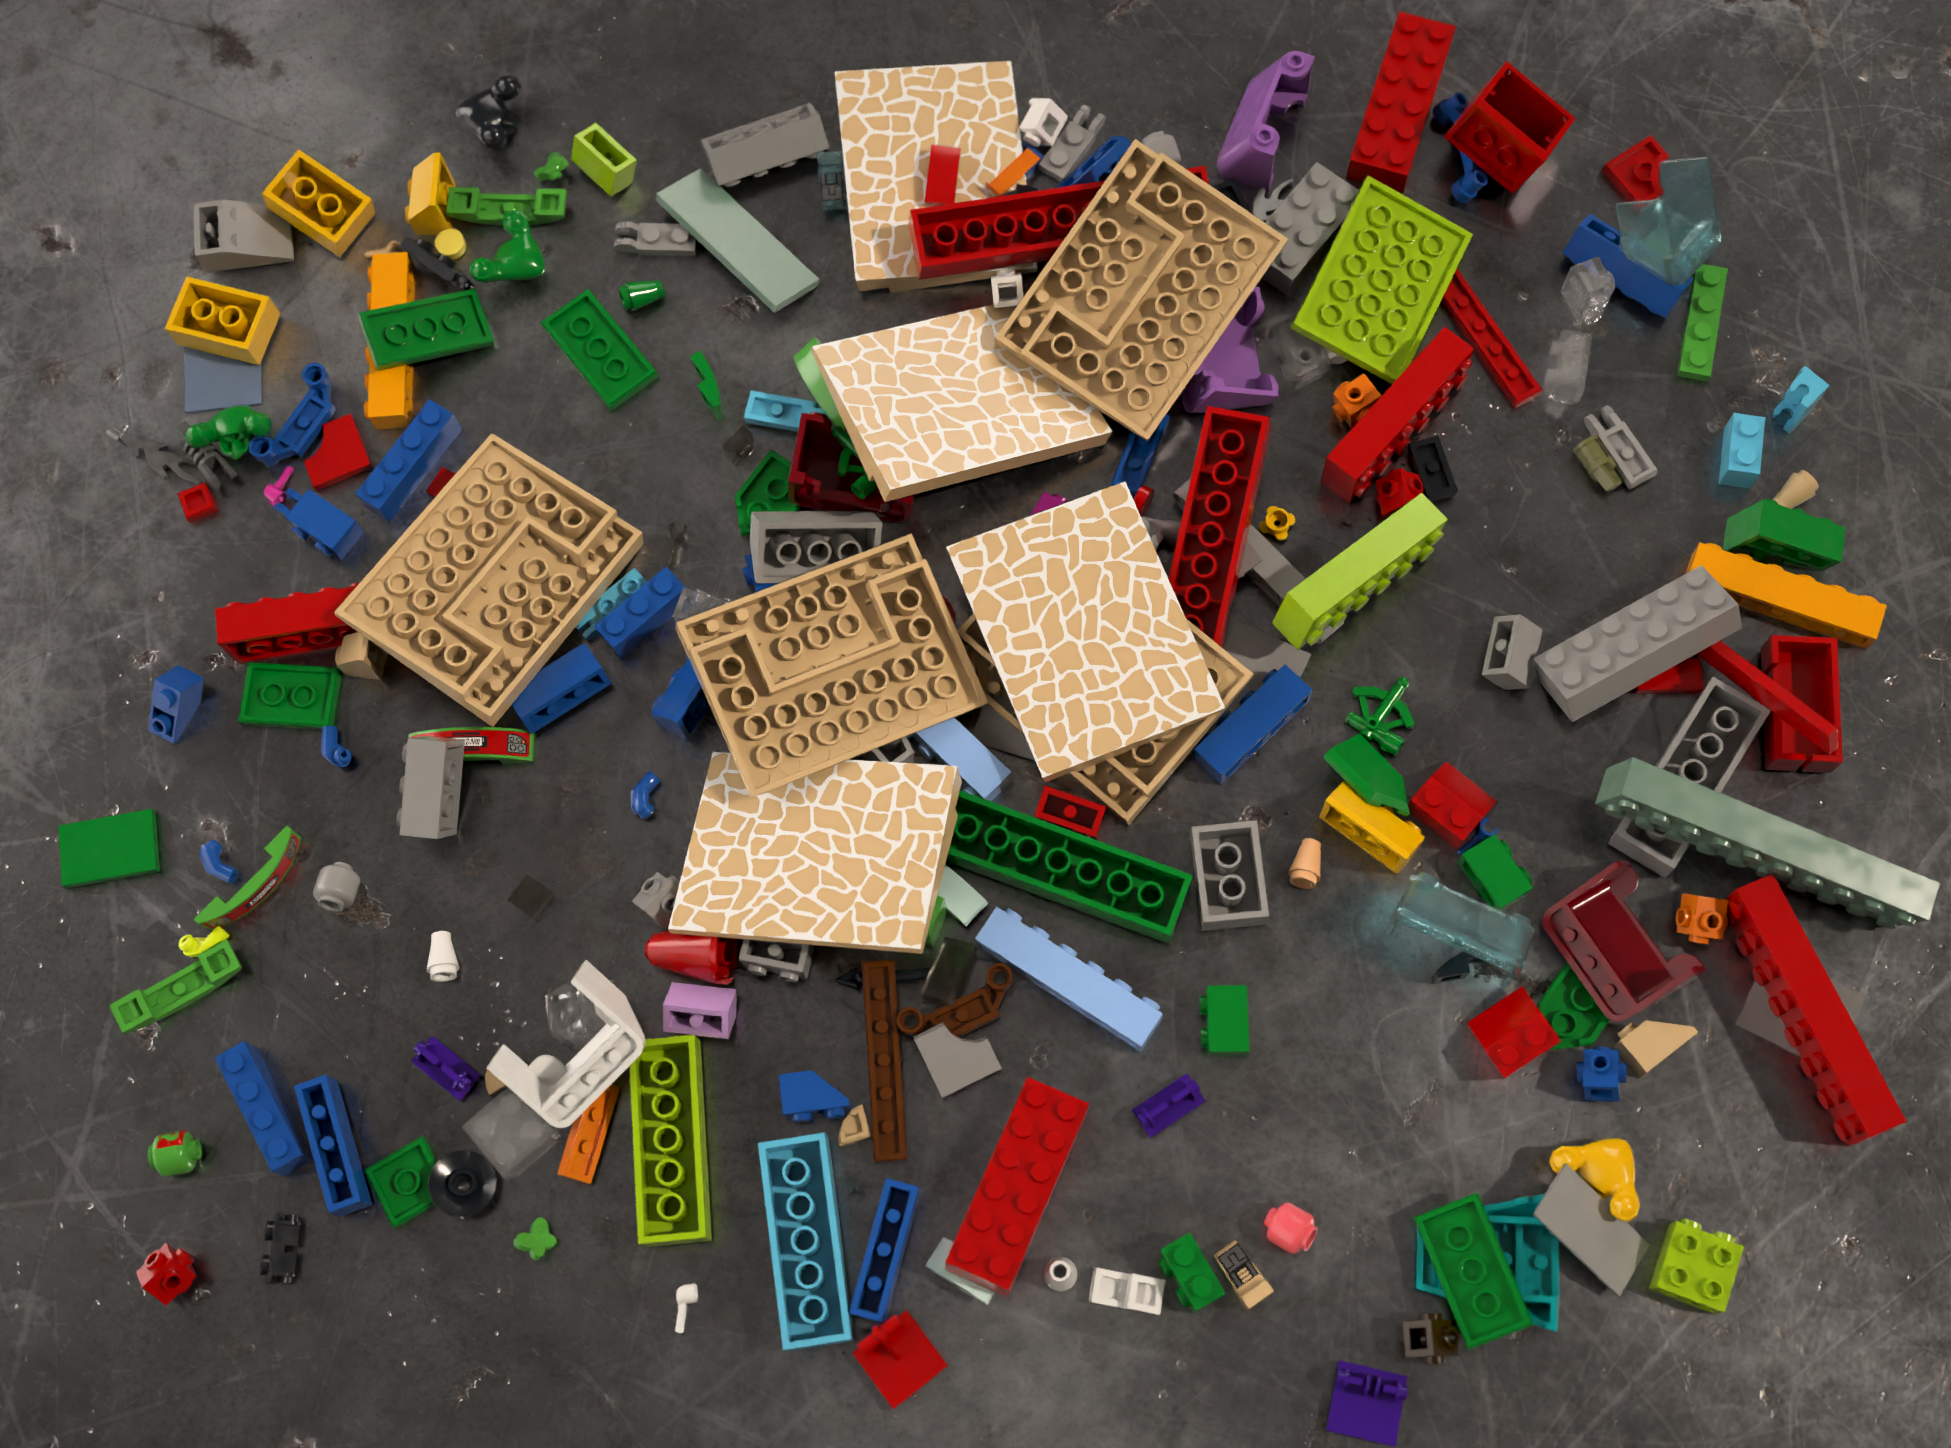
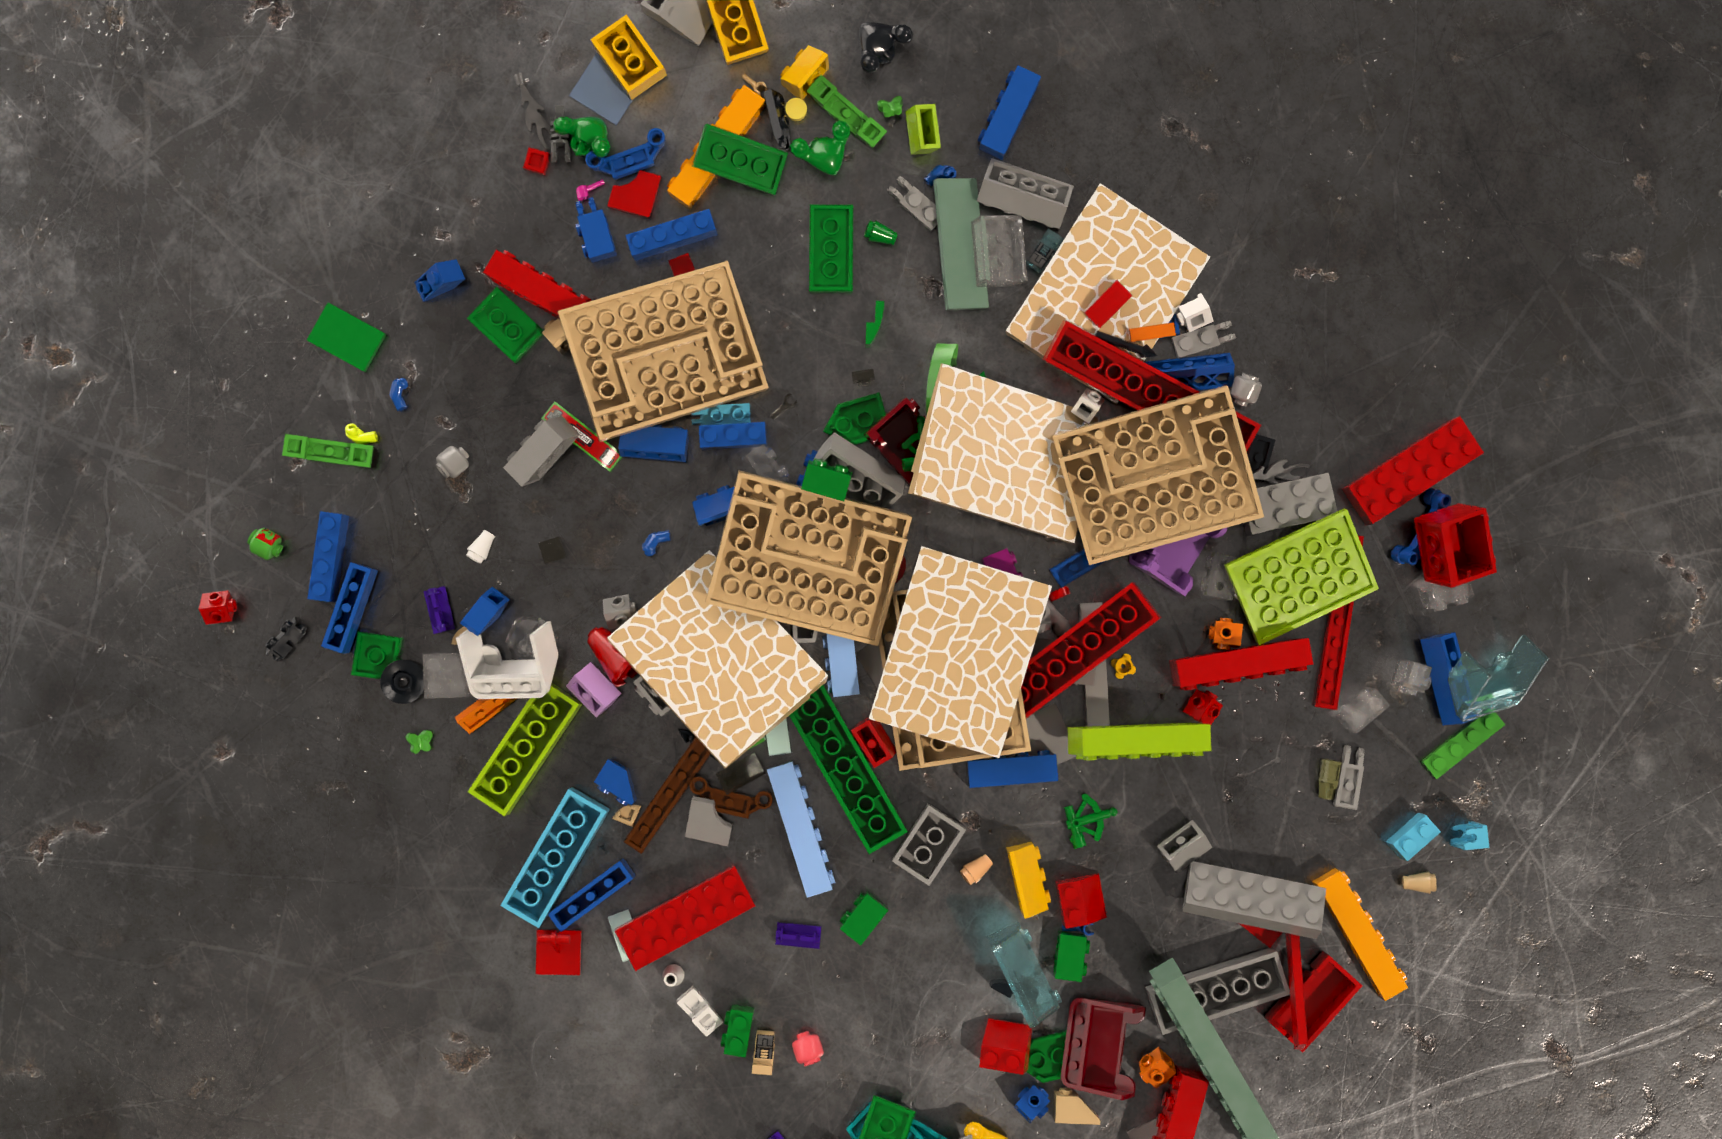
camera: 35 degrees right, 15 degrees up
bright green slope [194,826,301,930] -> none
blue arm [321,726,352,767] -> none
white hand [675,1284,698,1333] -> none
medium azure hinge [744,391,828,432] -> none
medium lavender windscreen [1217,51,1315,192] -> none
green tile [1323,733,1410,817] -> none
black plate [1407,435,1458,502] -> none
red tile [1602,135,1670,214] -> none
green wedge [1723,499,1846,571] -> none
none -> blue slope [460,587,510,636]
none -> green brick [801,458,853,502]
none -> blue arm [924,165,957,187]
none -> clear brick [971,215,1027,287]
none -> blue brick [977,65,1041,160]
none -> clear brick [1418,582,1475,612]

